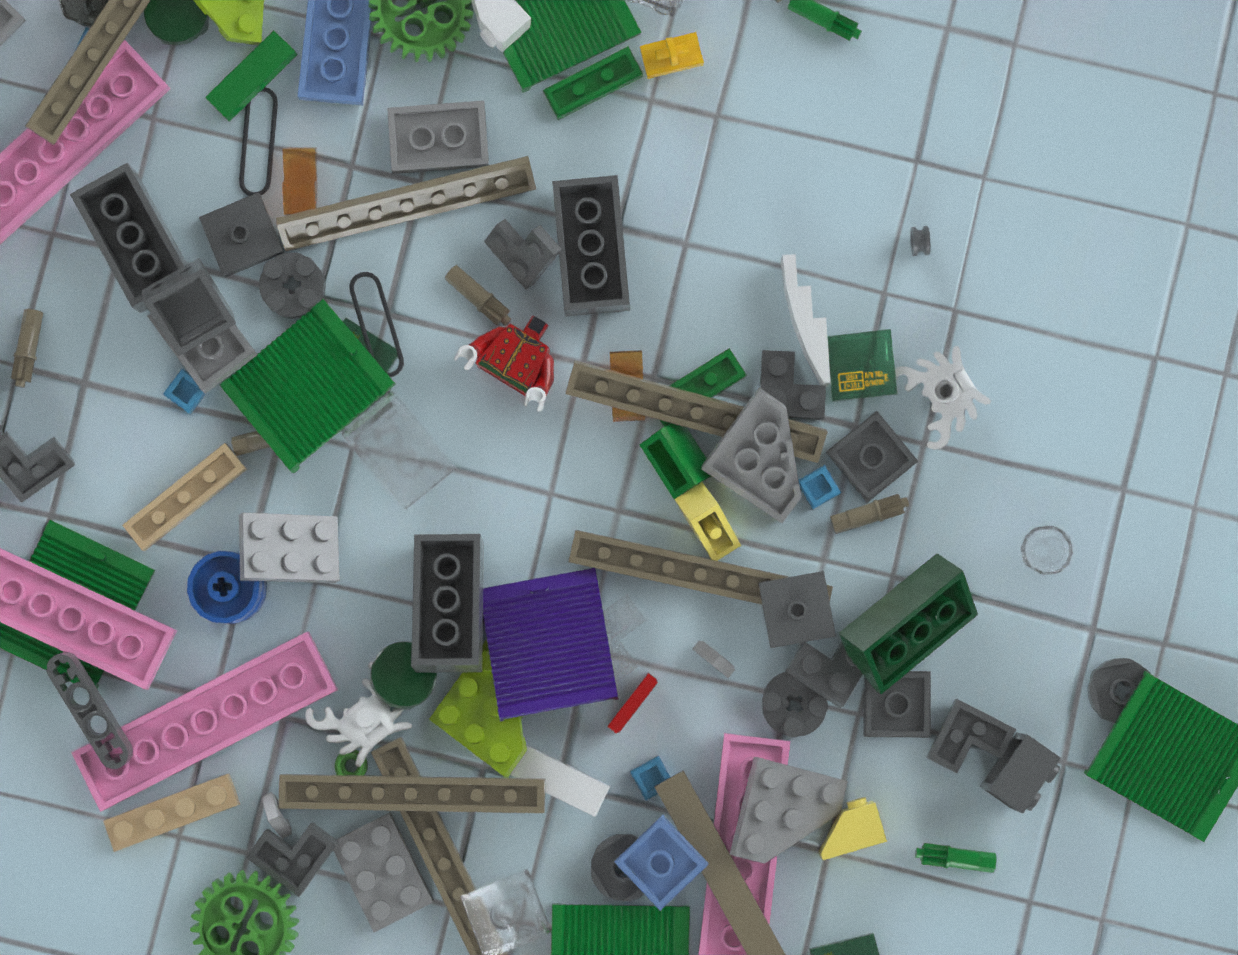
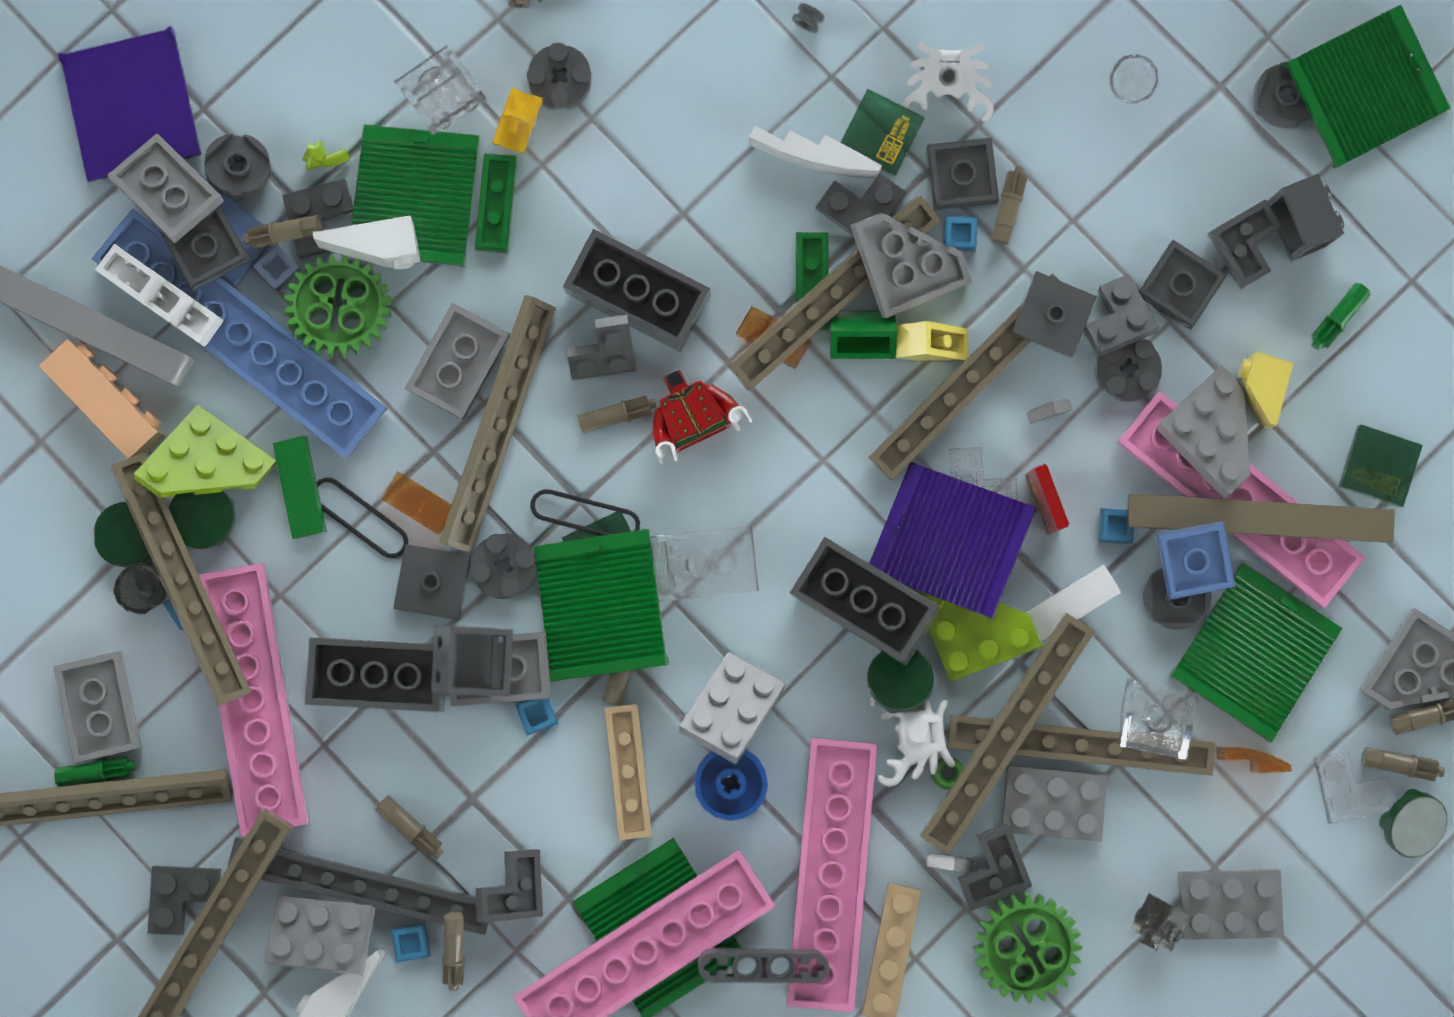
camera: 65 degrees left, 0 degrees up
dark green slope [839,554,978,694] -> none
none -> dark grey plate [527,42,592,110]

